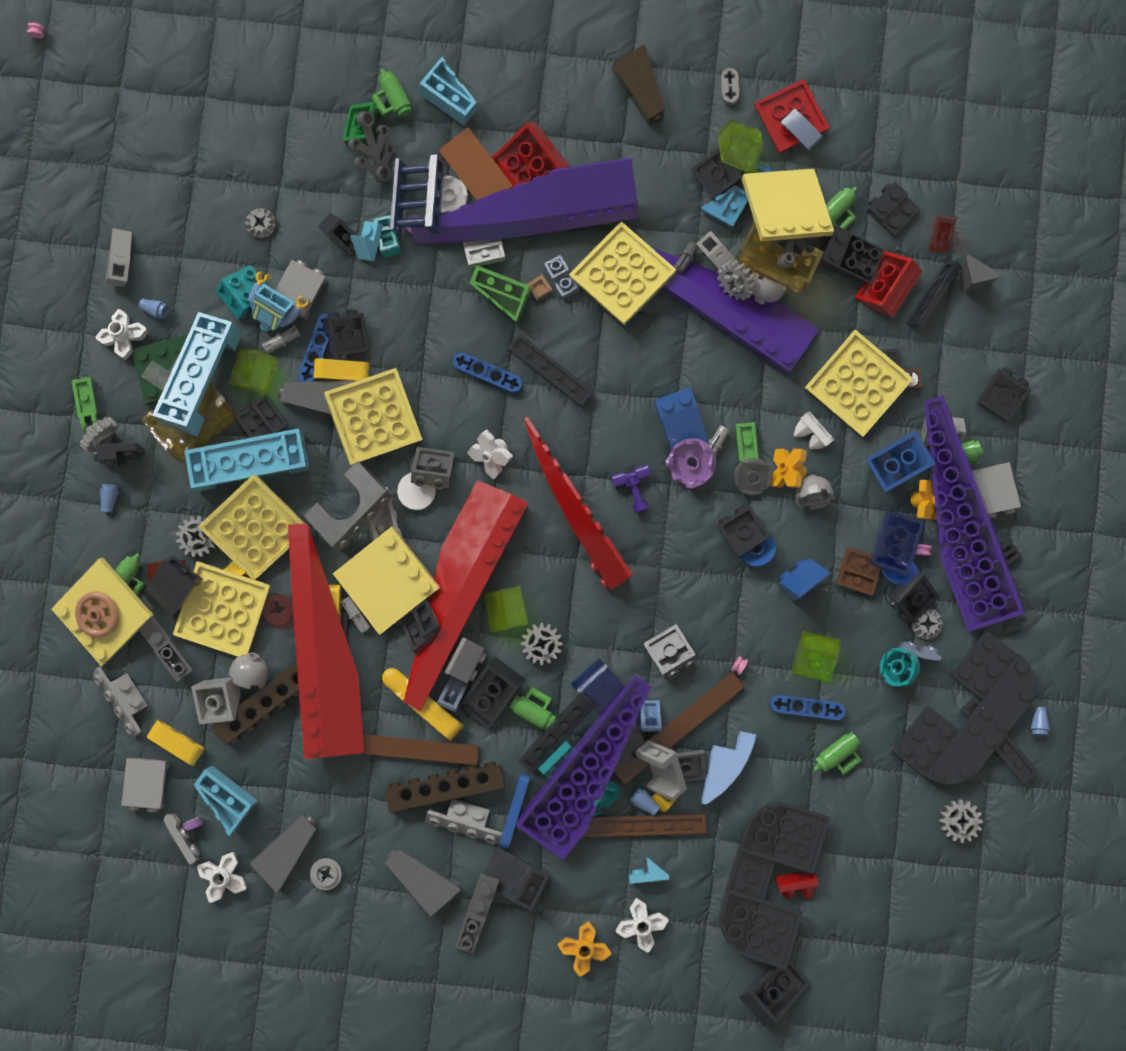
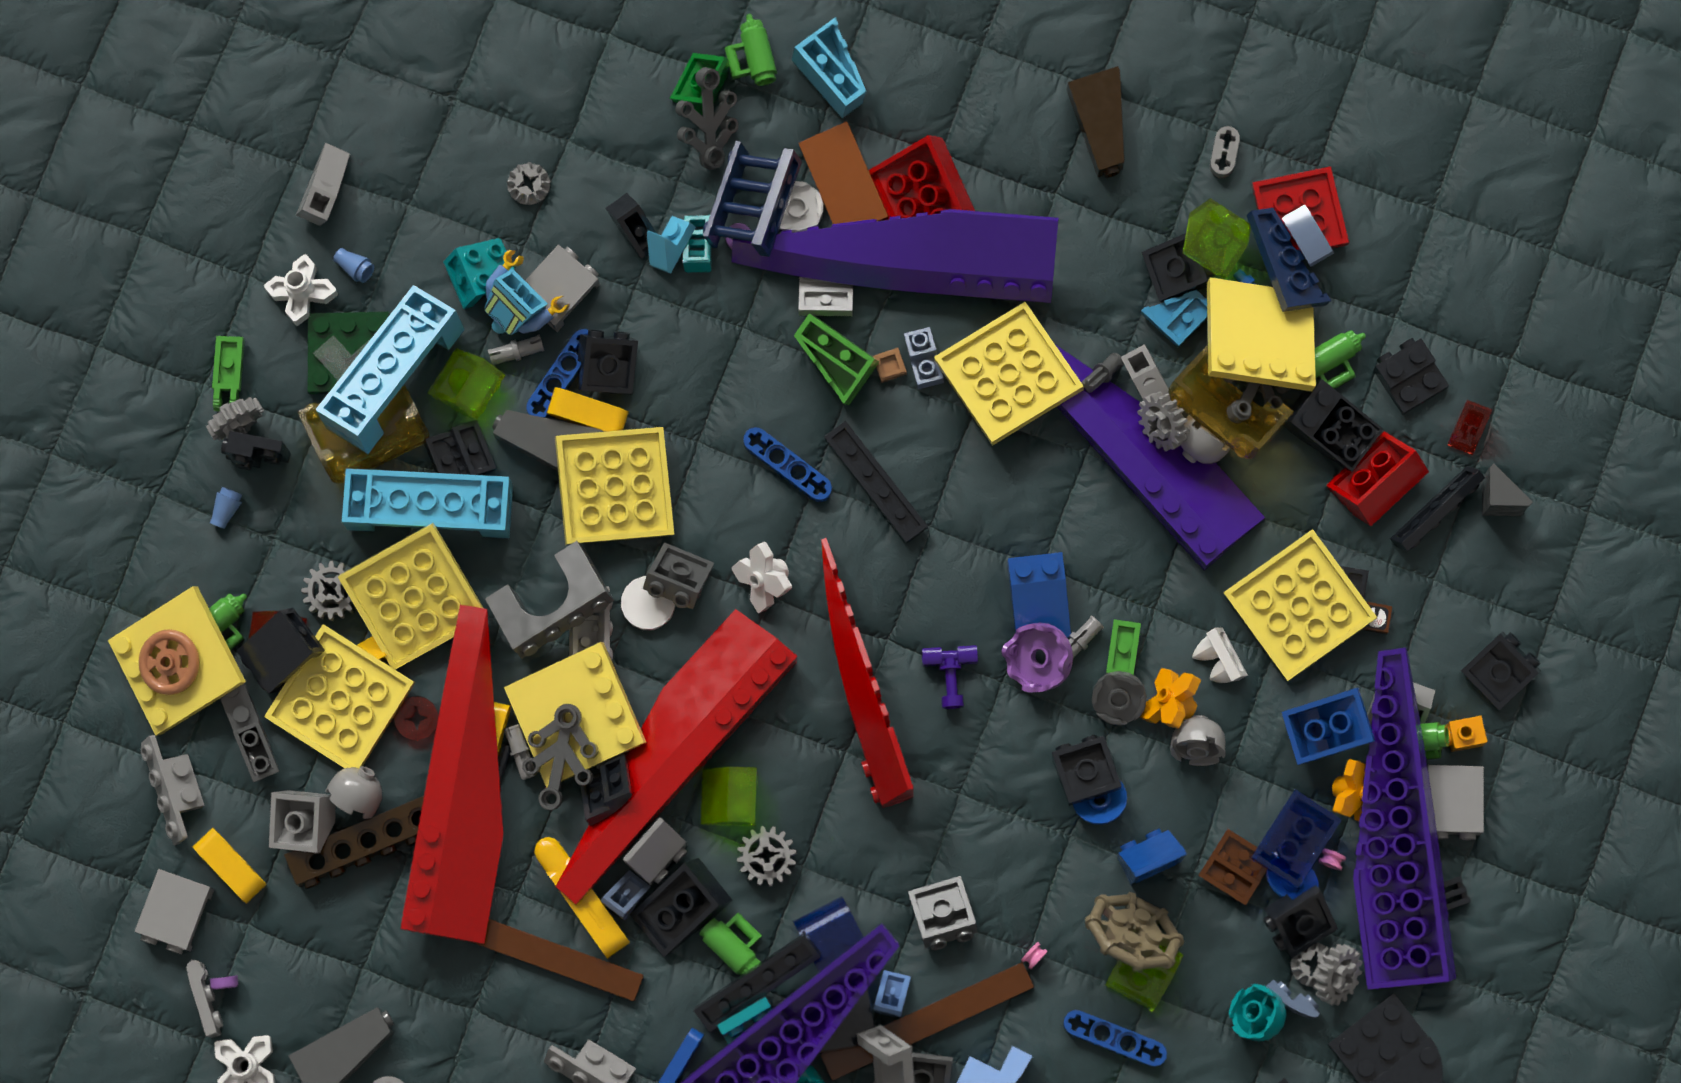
camera: 20 degrees right, 5 degrees down
medium azure wedge [194,766,258,836] -> none
dark brown brick [385,761,505,813] -> none
none -> dark grey plant [523,704,599,810]
none -> dark tan plate [1085,892,1184,972]
none -> dark blue wing [1246,208,1331,312]
none -> light grey gear [1314,944,1363,1005]
none -> light orange brick [1446,716,1487,752]

